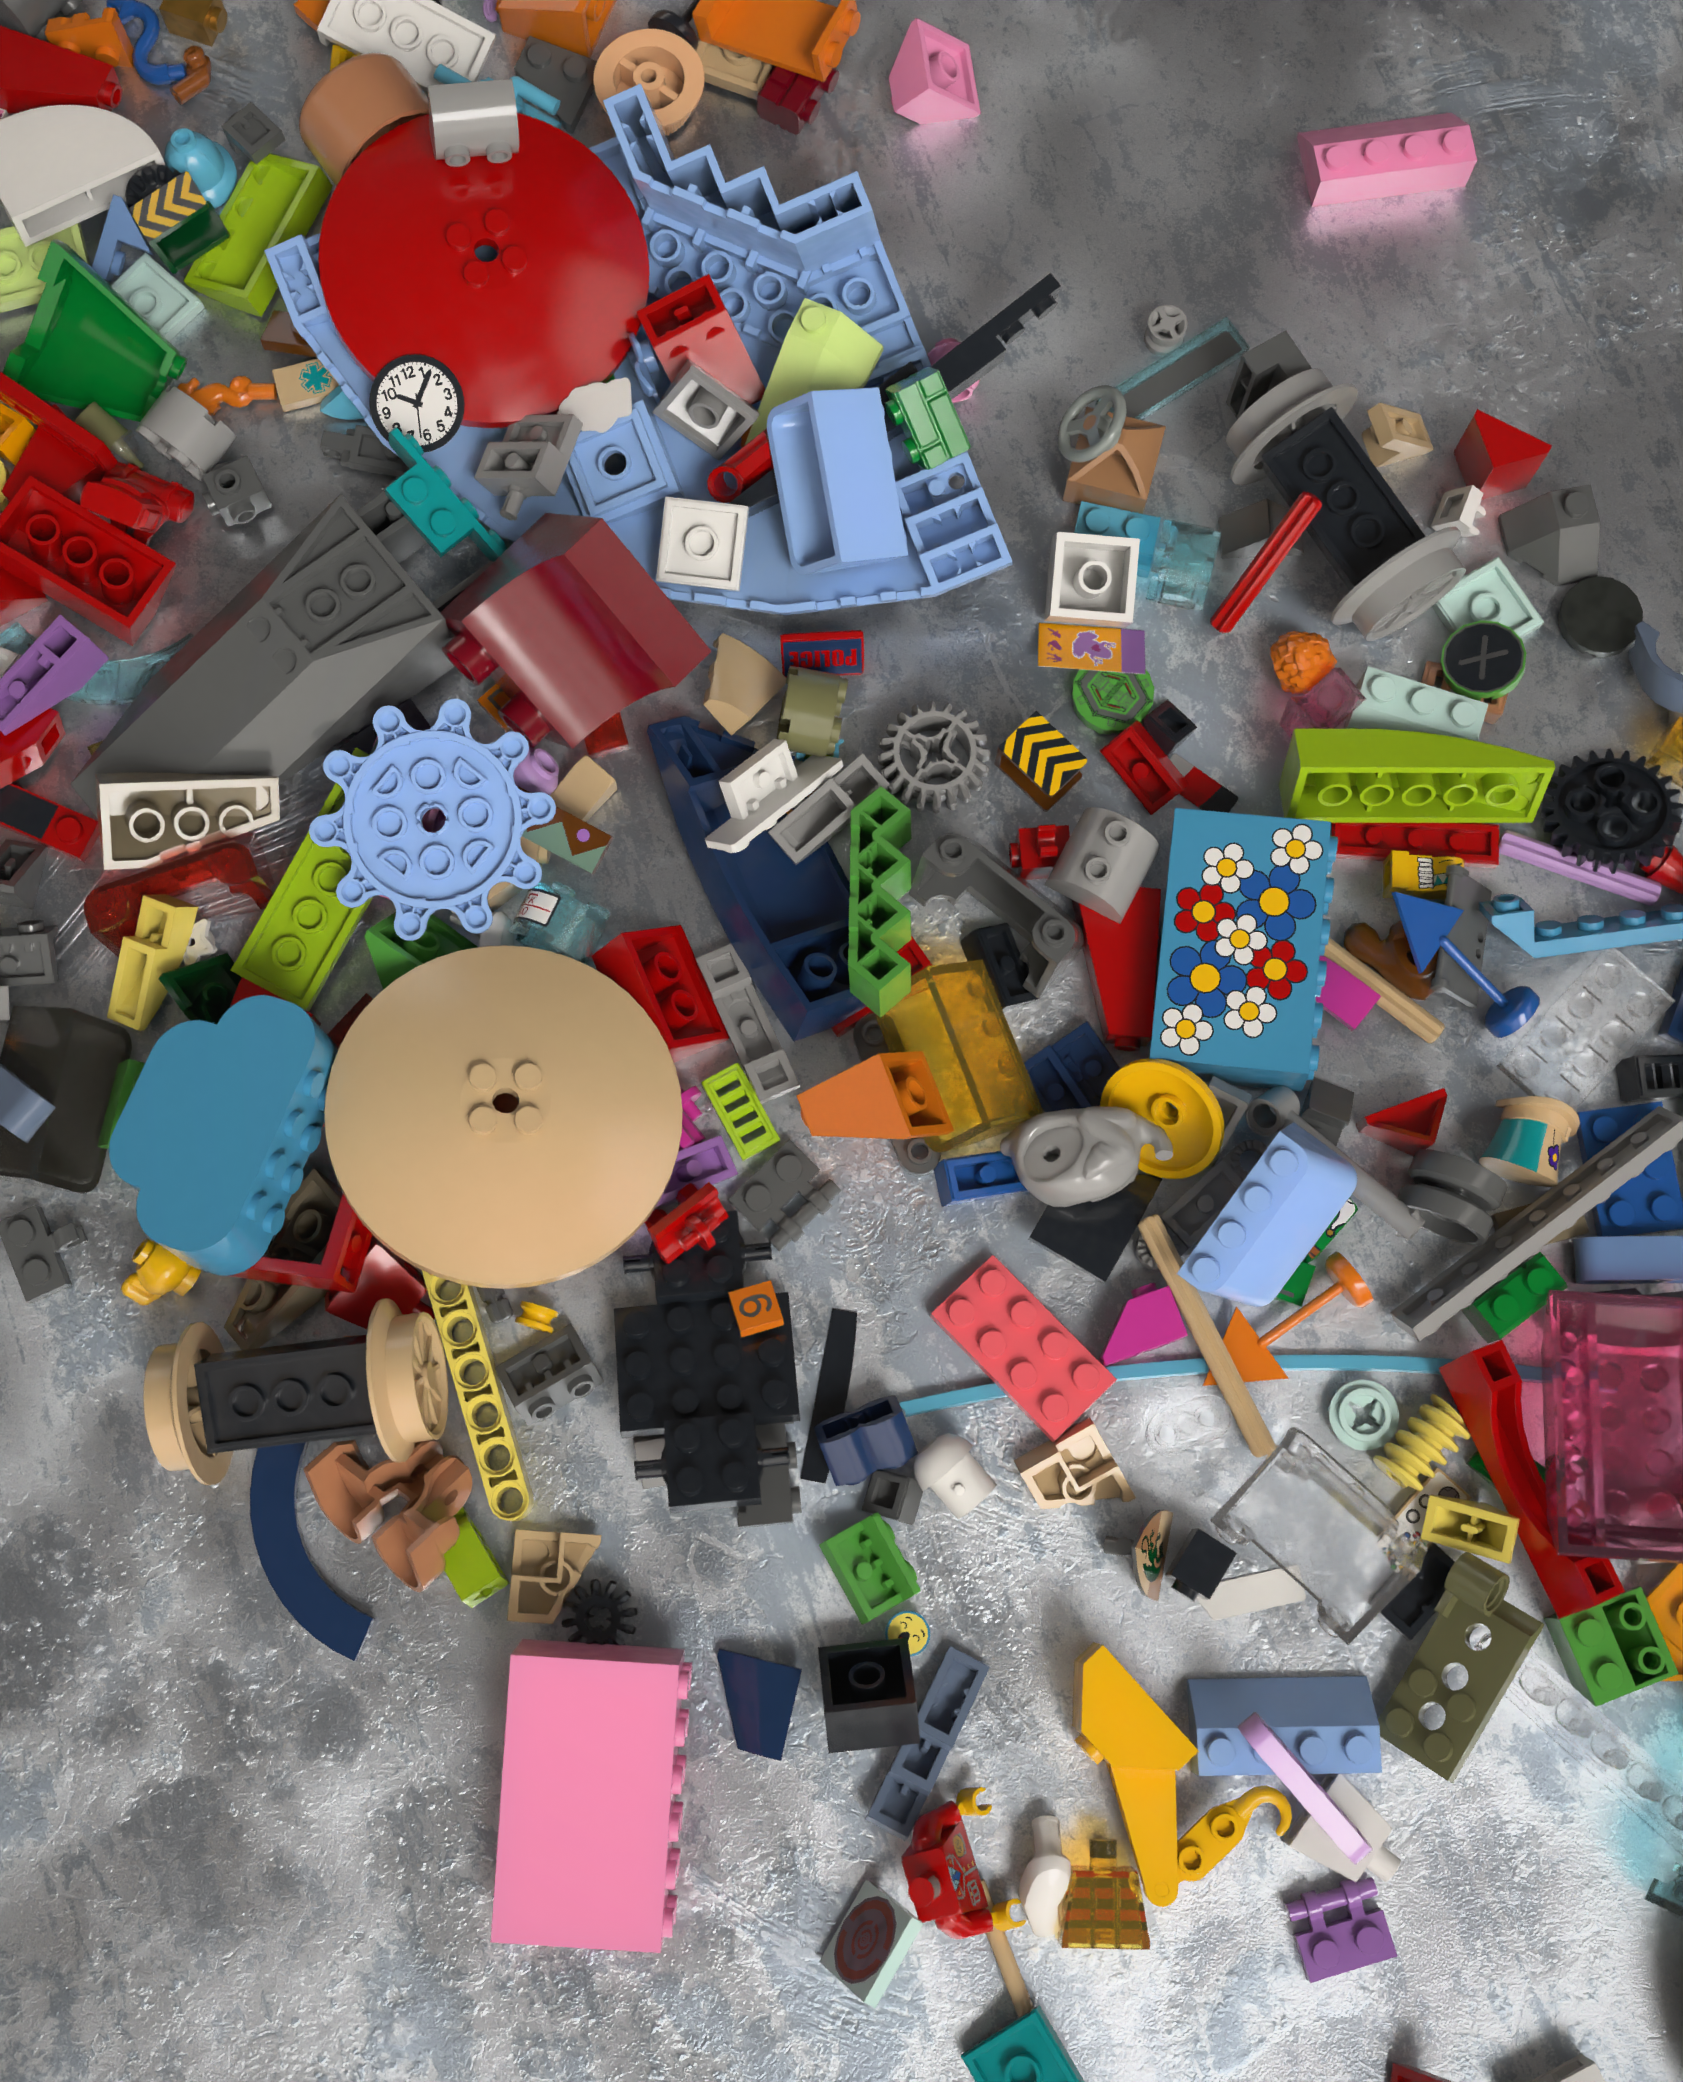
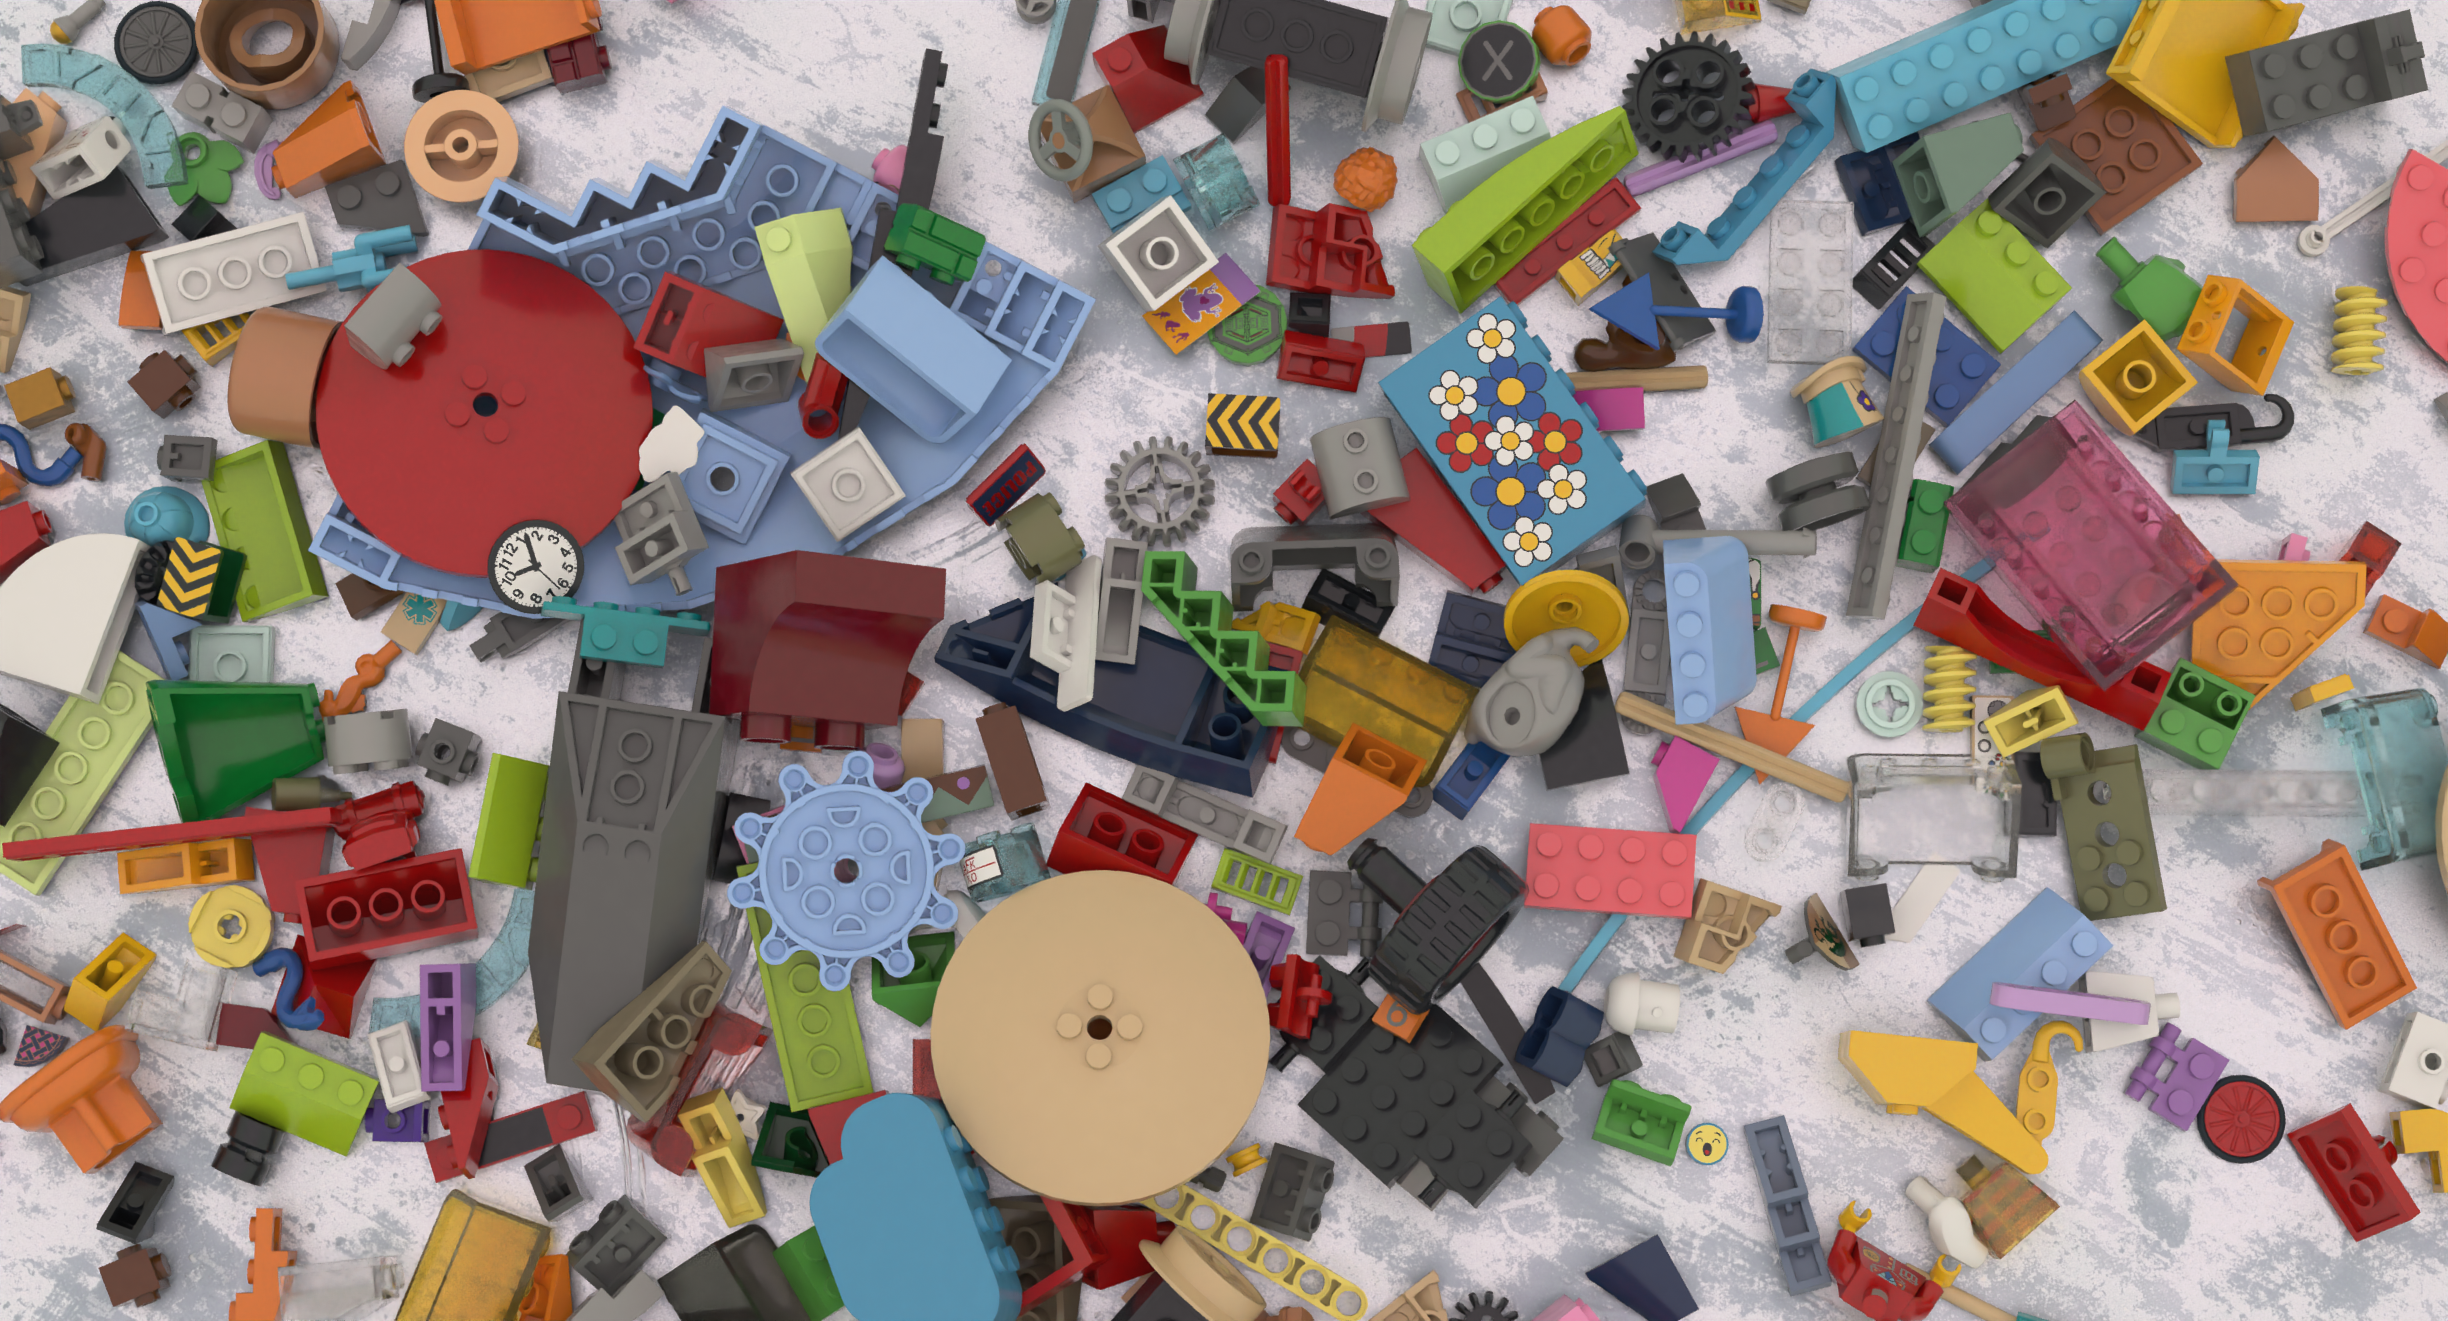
camera: 35 degrees left, 5 degrees up
tan slope [703,633,787,736] -> none
black brick [818,1637,920,1753] -> none
clear pink slope [1279,668,1366,738] -> none
red slope [1356,1088,1448,1157] -> none
none -> reddish brown brick [127,350,201,419]
none -> lime slope [468,753,550,891]
none -> reddish brown window [976,702,1051,821]
none -> red slope [1092,25,1204,134]
none -> yellow slope [1232,601,1321,655]
none -> red slope [1266,203,1395,299]
none -> black wheel [1347,838,1529,1015]
none -> orange head [1531,5,1592,66]
none -> red wheel [2197,1075,2286,1164]
none -> orange plate [2257,839,2417,1030]

